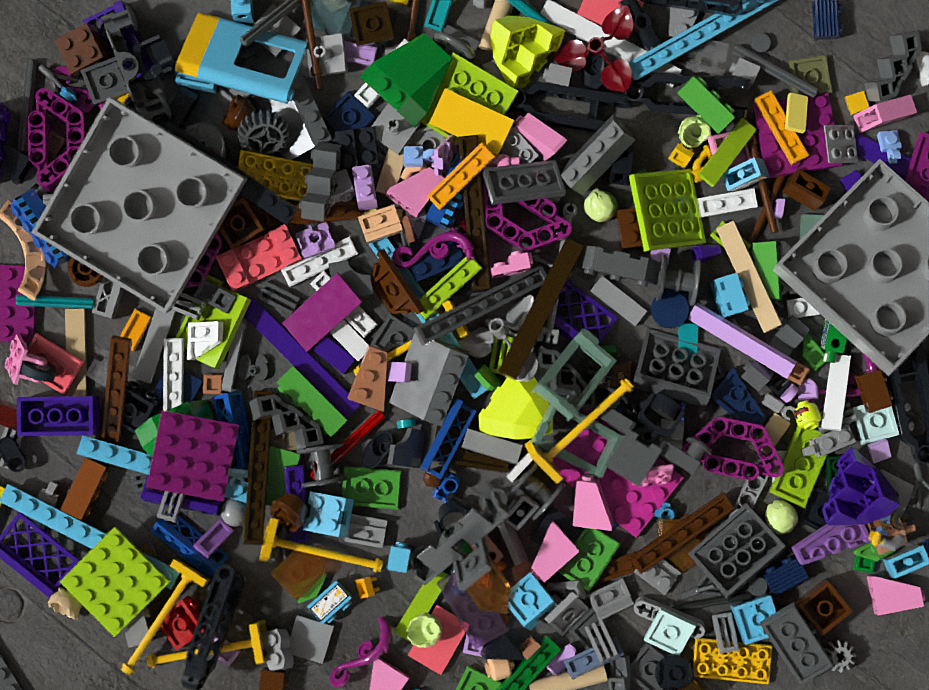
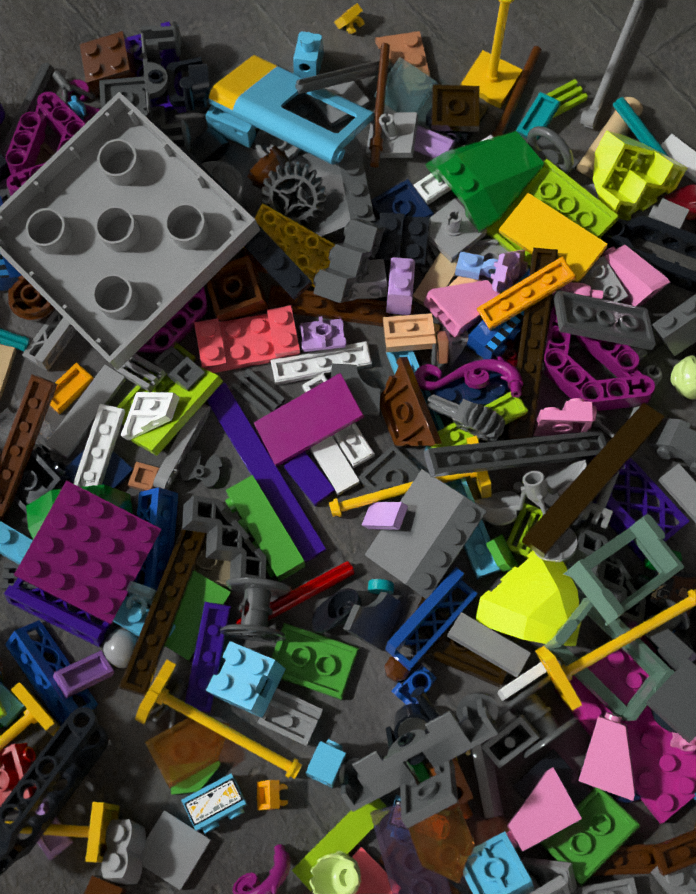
camera: 20 degrees right, 15 degrees down
light grey tile [157,491,185,523] -> none
reddish brown cone [269,493,308,532] -> none
nougat wing [347,345,387,412] -> none
none -> dark grey gear [427,395,506,442]

